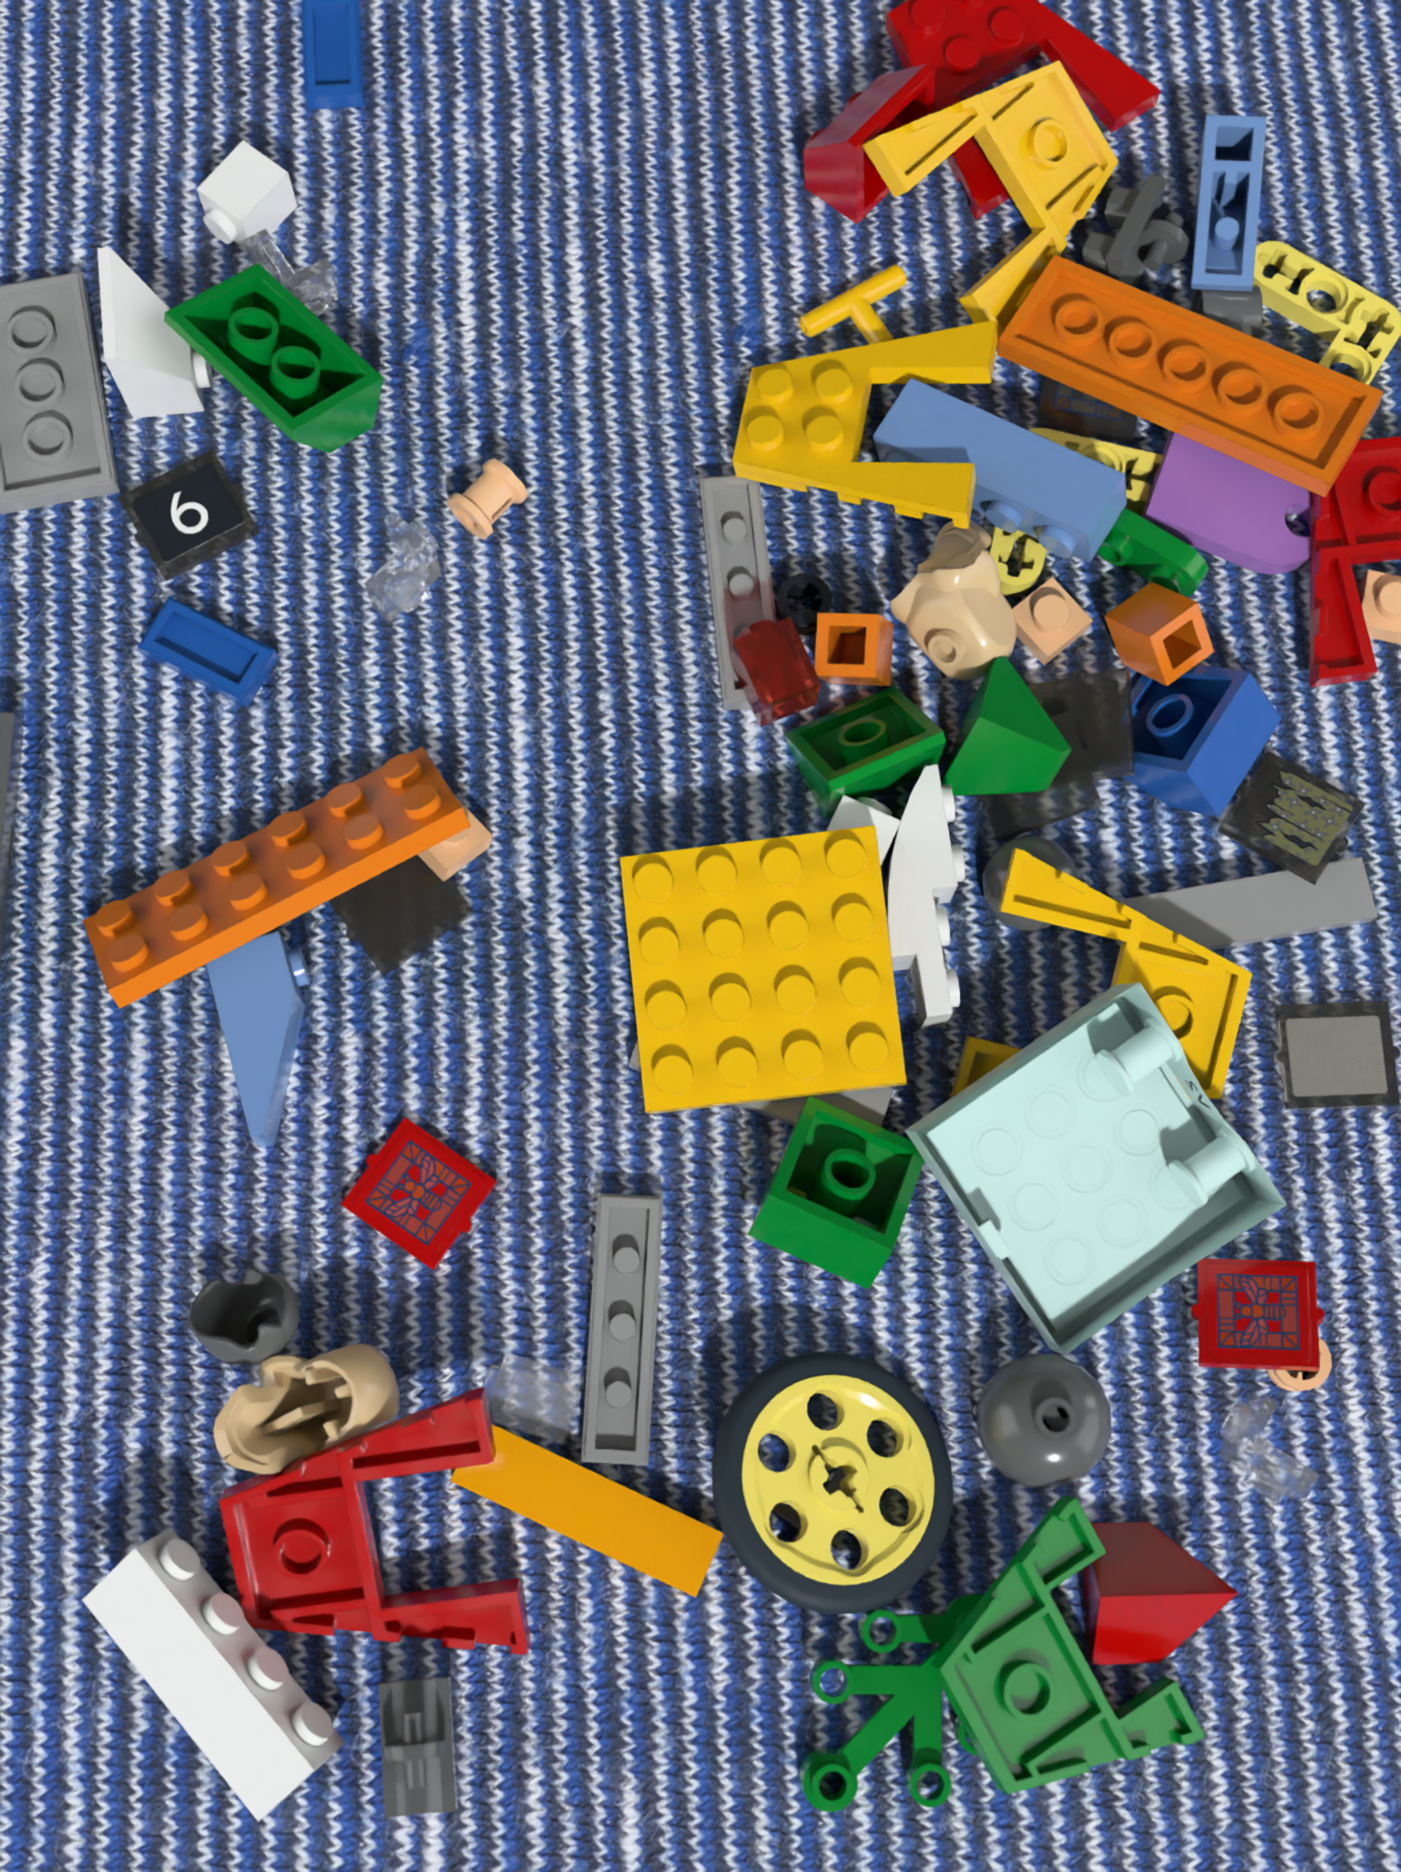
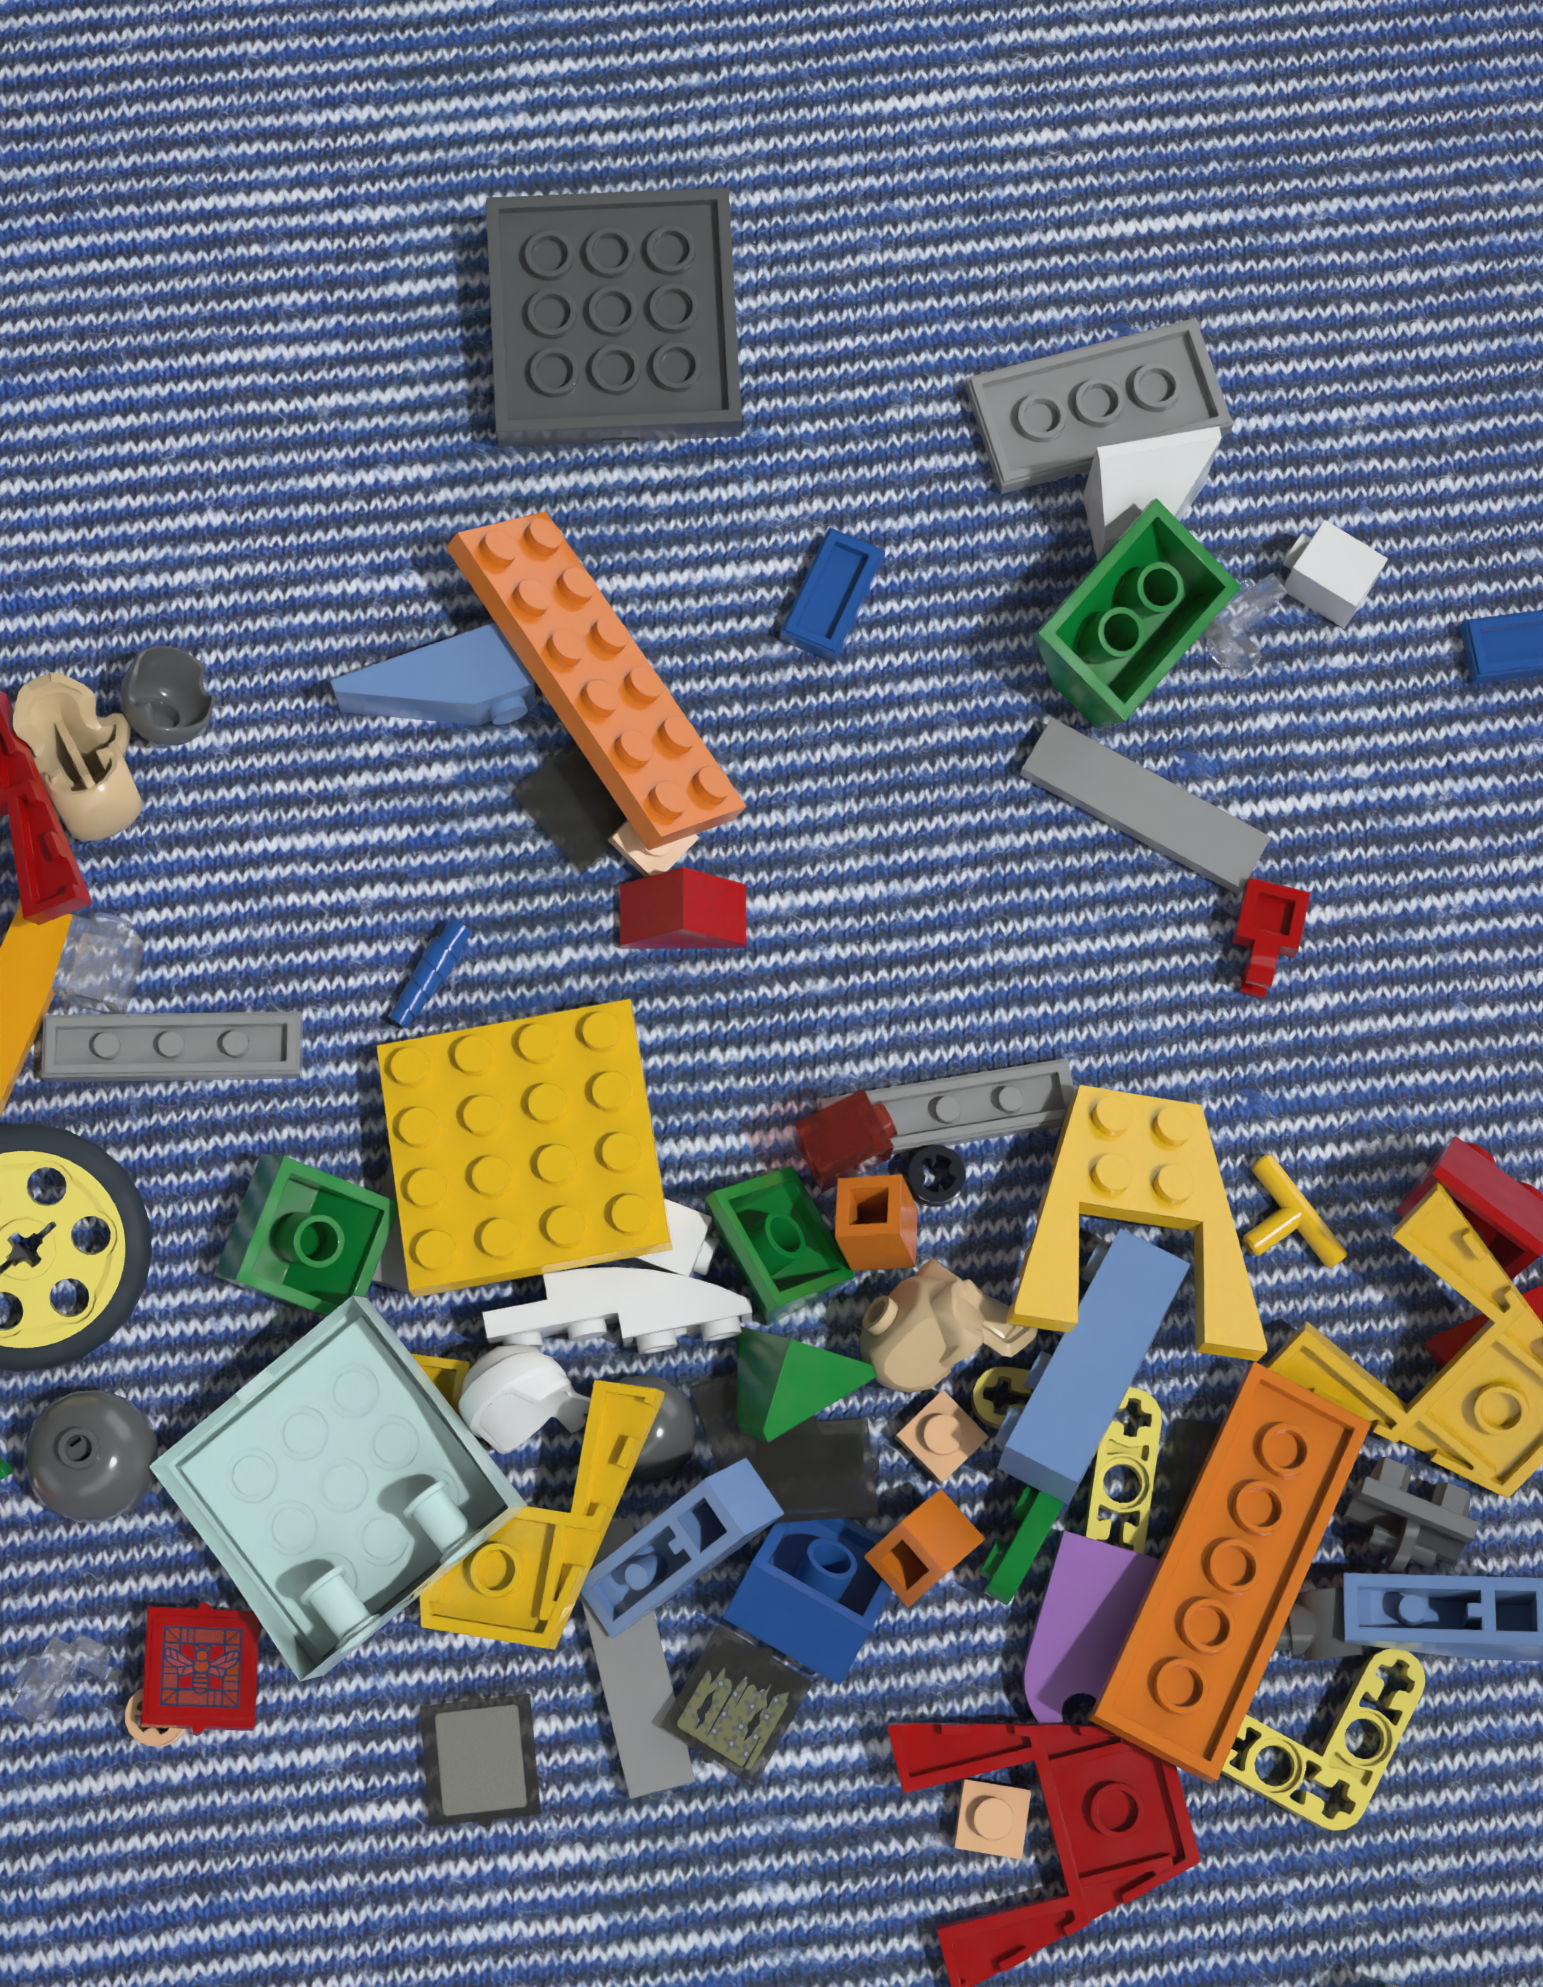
camera: 85 degrees right, 0 degrees up
piece [118,449,260,582] -> none
piece [341,1117,497,1271] -> none
clear bracket [365,511,442,623] -> none
light nougat bush [447,458,528,540] -> none
none -> blue animal [388,918,472,1029]
none -> white hat [458,1345,591,1455]
none -> medium blue slope [580,1458,785,1639]
none -> red slope [620,867,747,949]
none -> light grey tile [1020,717,1271,895]
none -> red plate [1232,877,1311,999]

